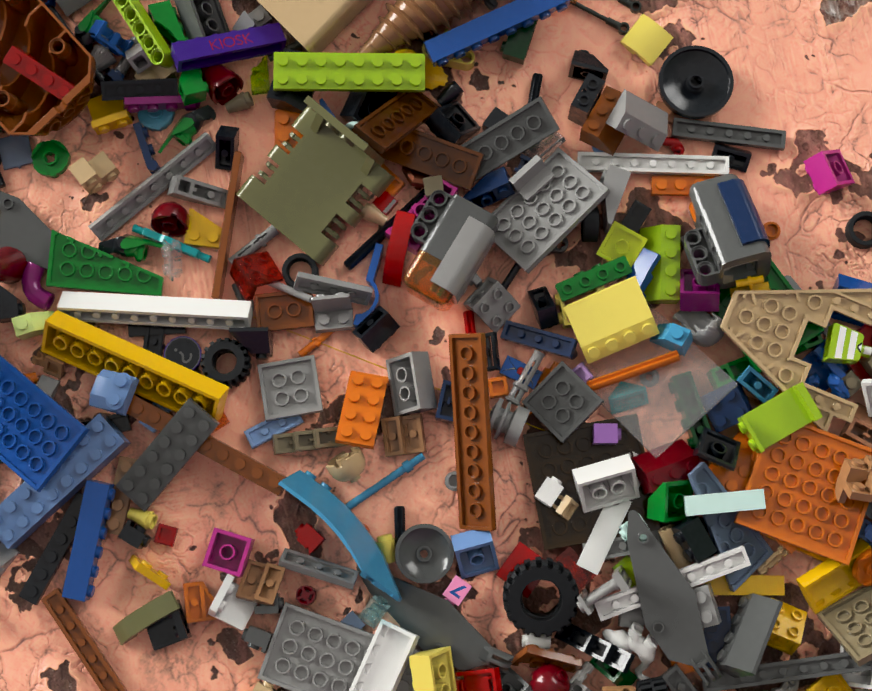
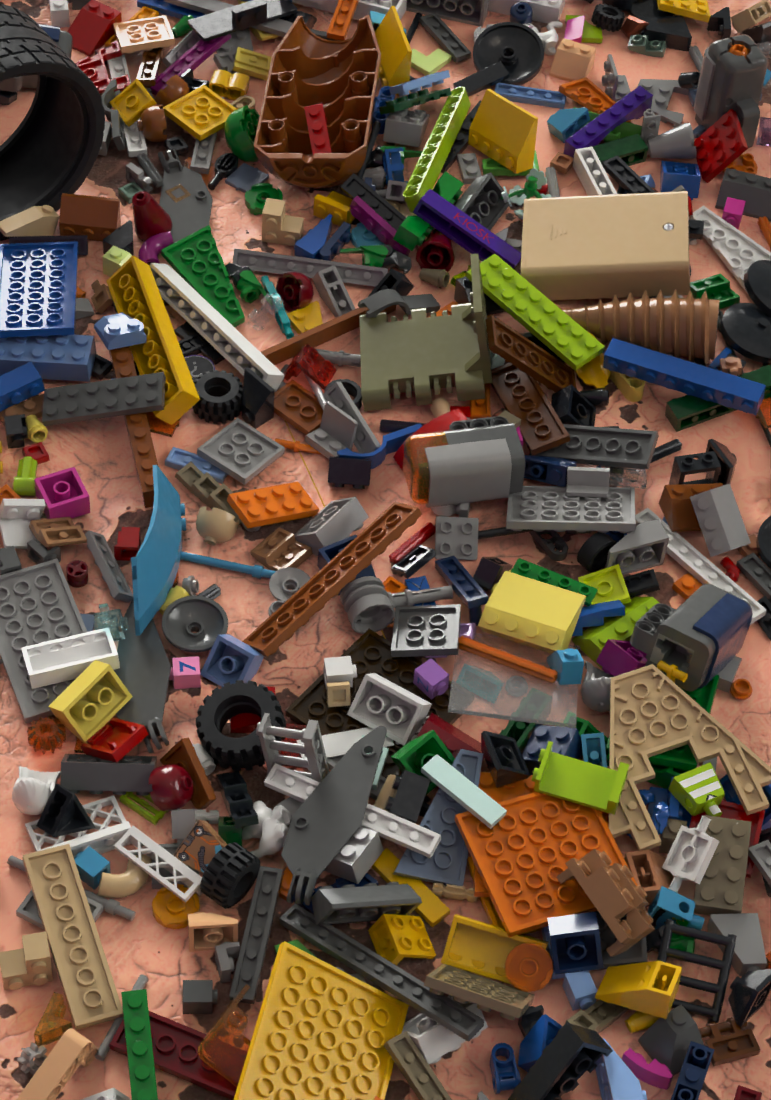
camera: 40 degrees right, 30 degrees down
none -> lime piece [13,457,38,496]
none -> light grey plate [182,575,199,596]
none -> light grey dish [269,567,311,602]
none -> blue slope [294,214,332,260]
none -> dark grey piece [358,289,441,318]

